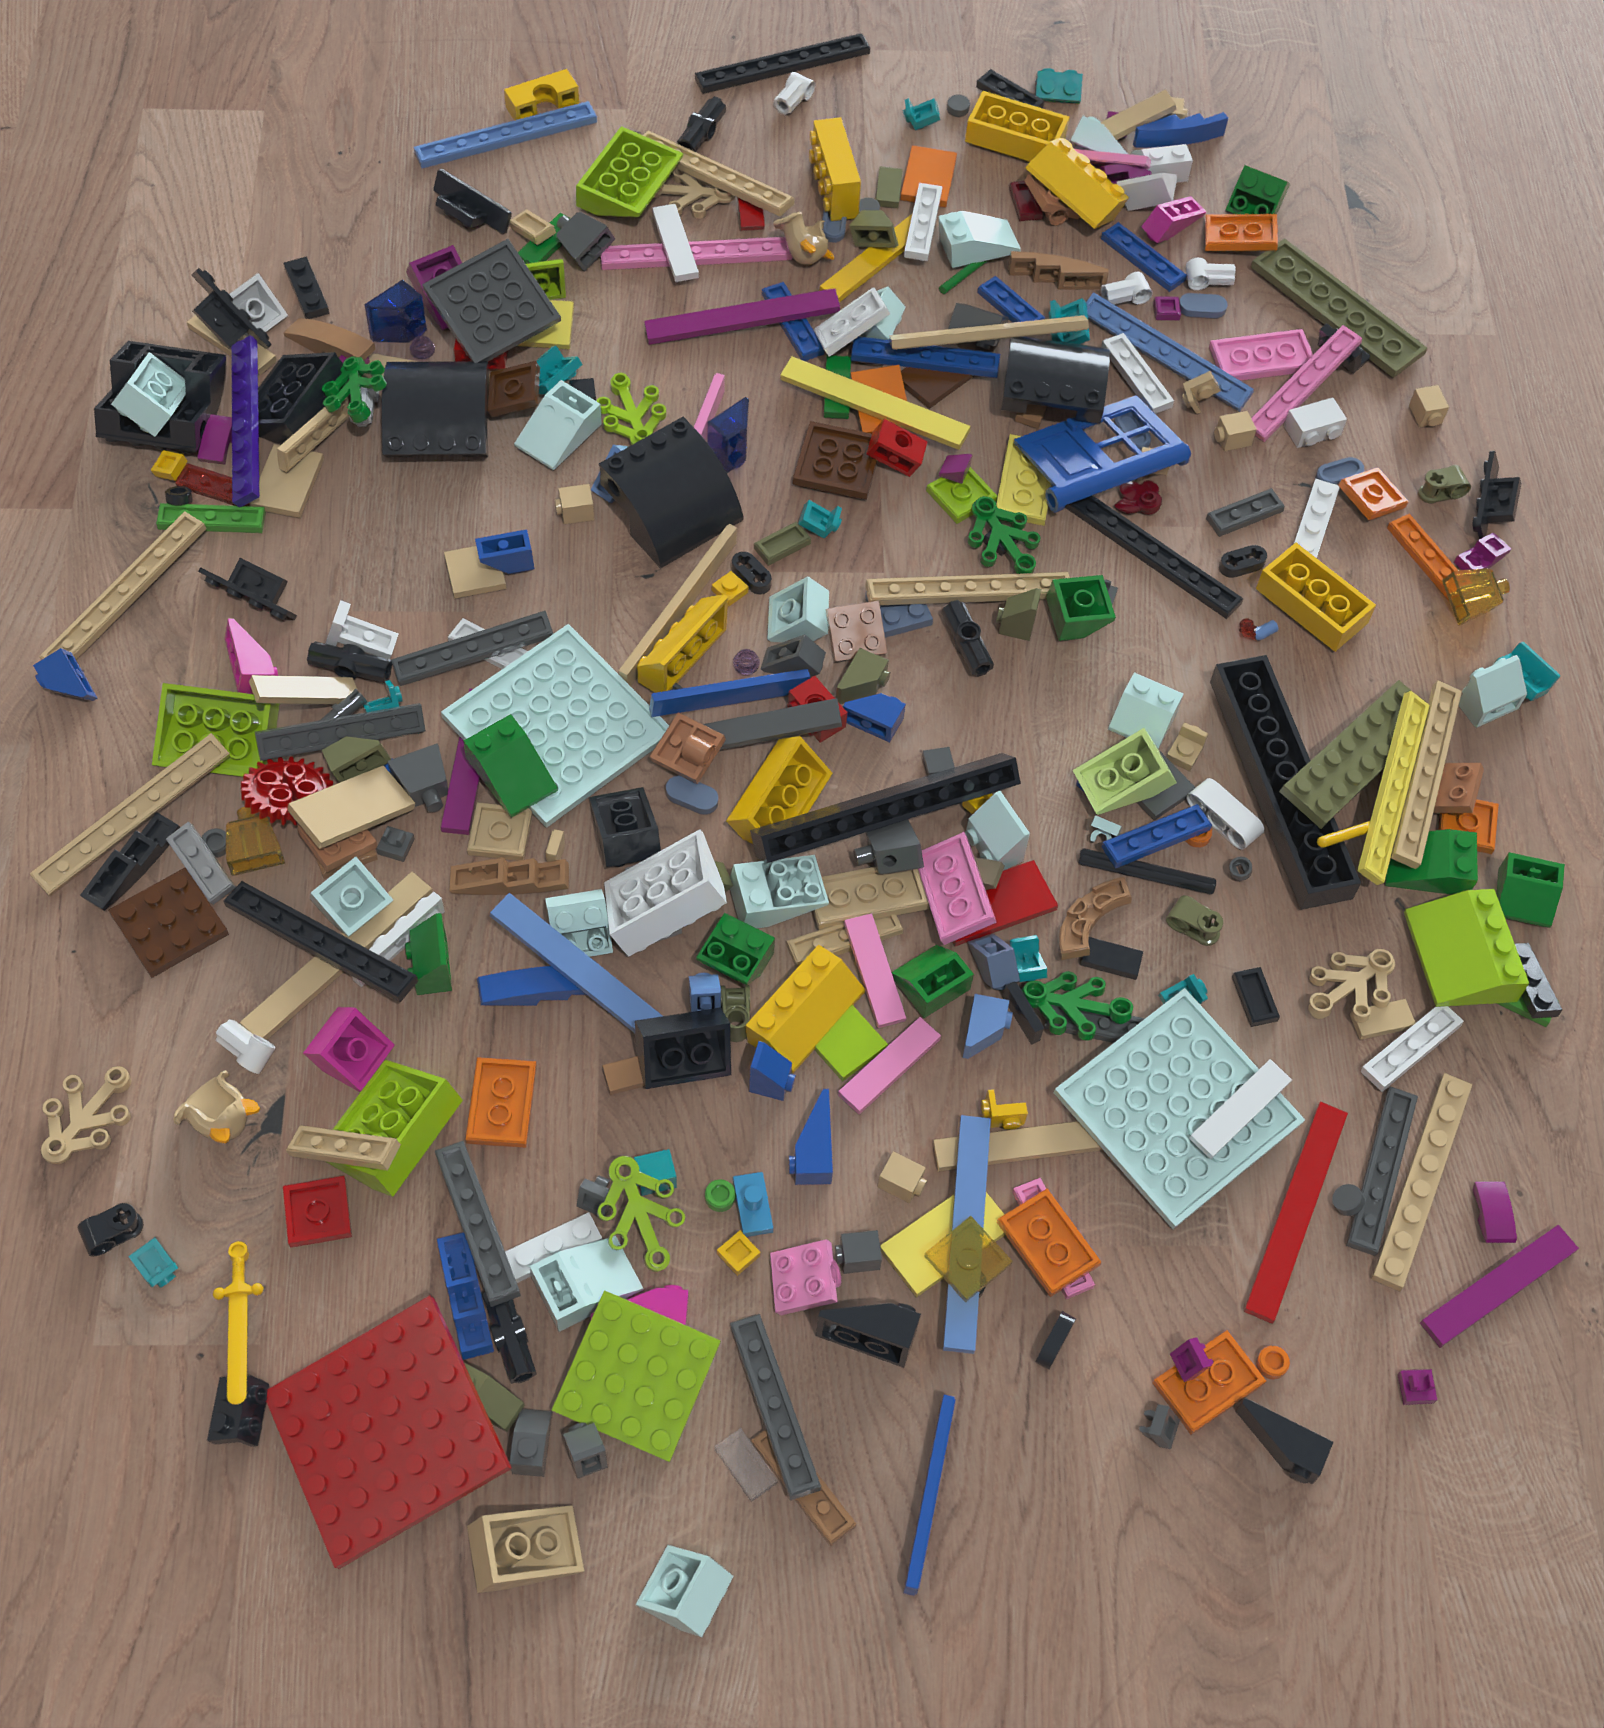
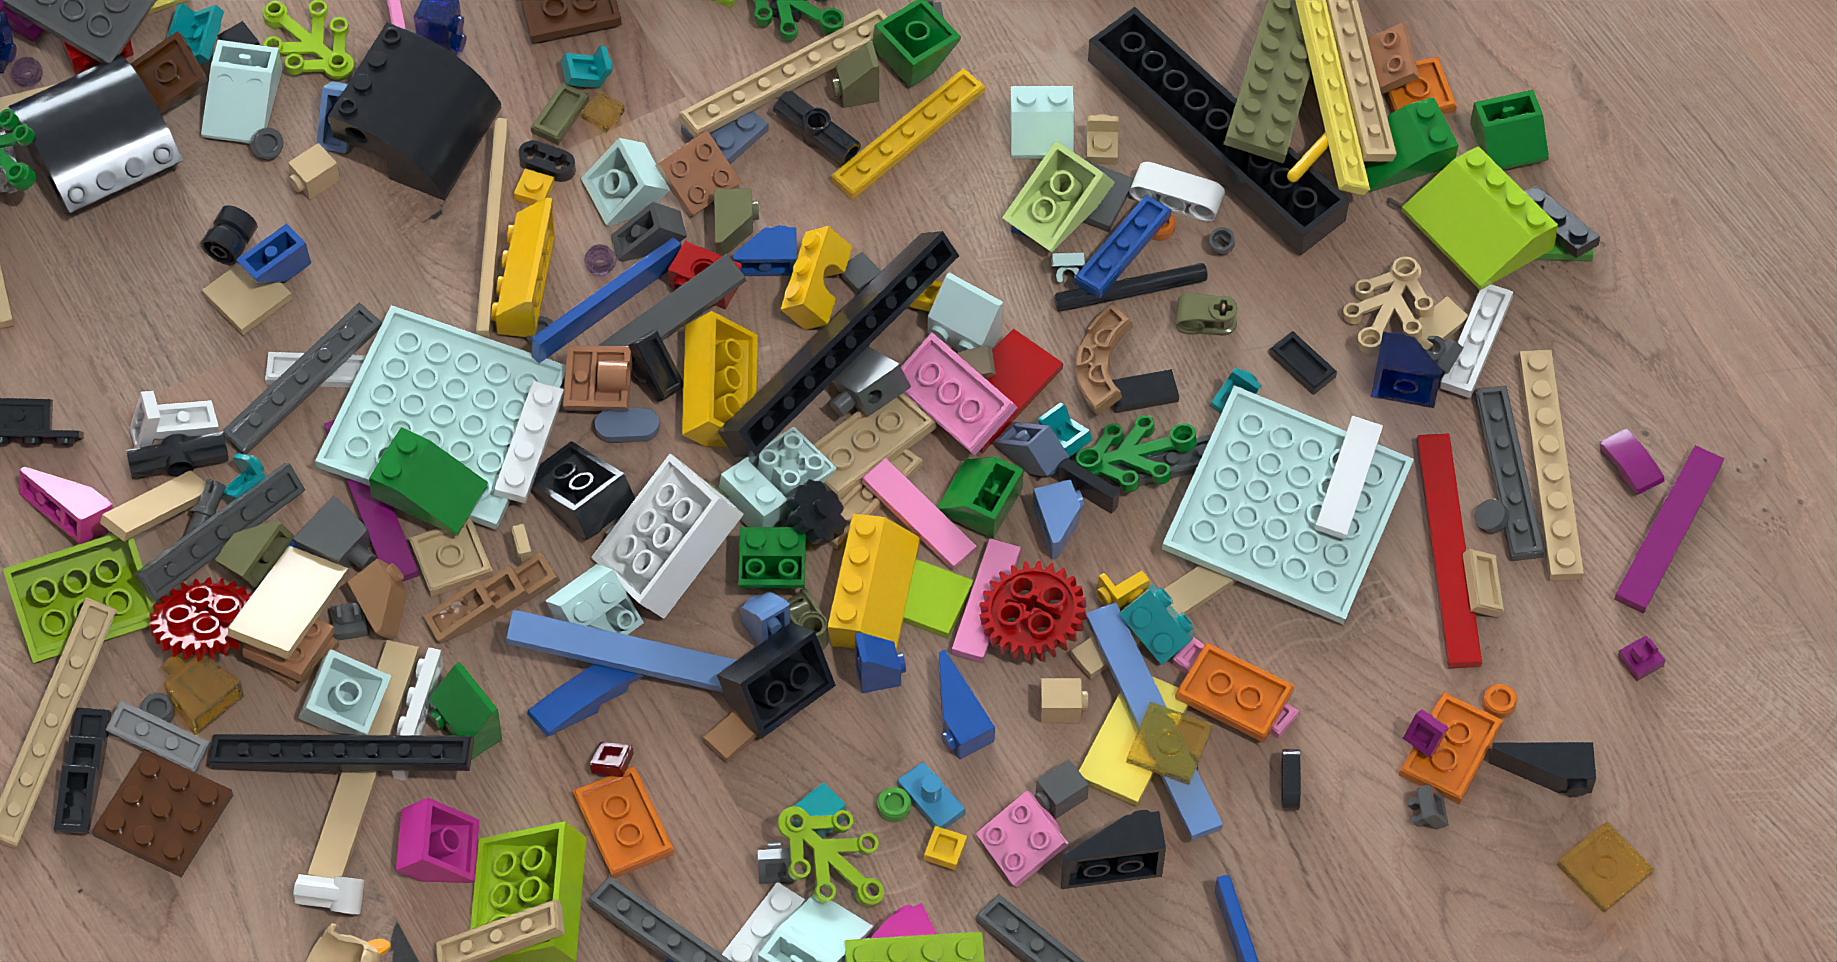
camera: 25 degrees left, 0 degrees up
none -> black wheel [200,205,258,265]
none -> dark grey tile [250,128,283,159]
none -> medium nougat slope [347,559,408,640]
none -> white plate [494,381,564,504]
none -> clear yellow tile [581,91,625,133]
none -> dark red tile [590,742,634,777]
none -> black tile [628,329,684,402]
none -> yellow arch [780,226,853,330]
none -> black plant [786,479,846,546]
none -> yellow tile [831,68,985,200]
none -> red gear [979,561,1087,662]
none -> teal bracket [1119,584,1195,665]
none -> clear blue slope [1371,332,1442,408]
none -> dark grey tile [1419,336,1464,374]
none -> tan tile [1463,549,1504,617]
none -> clear yellow tile [1557,822,1654,913]

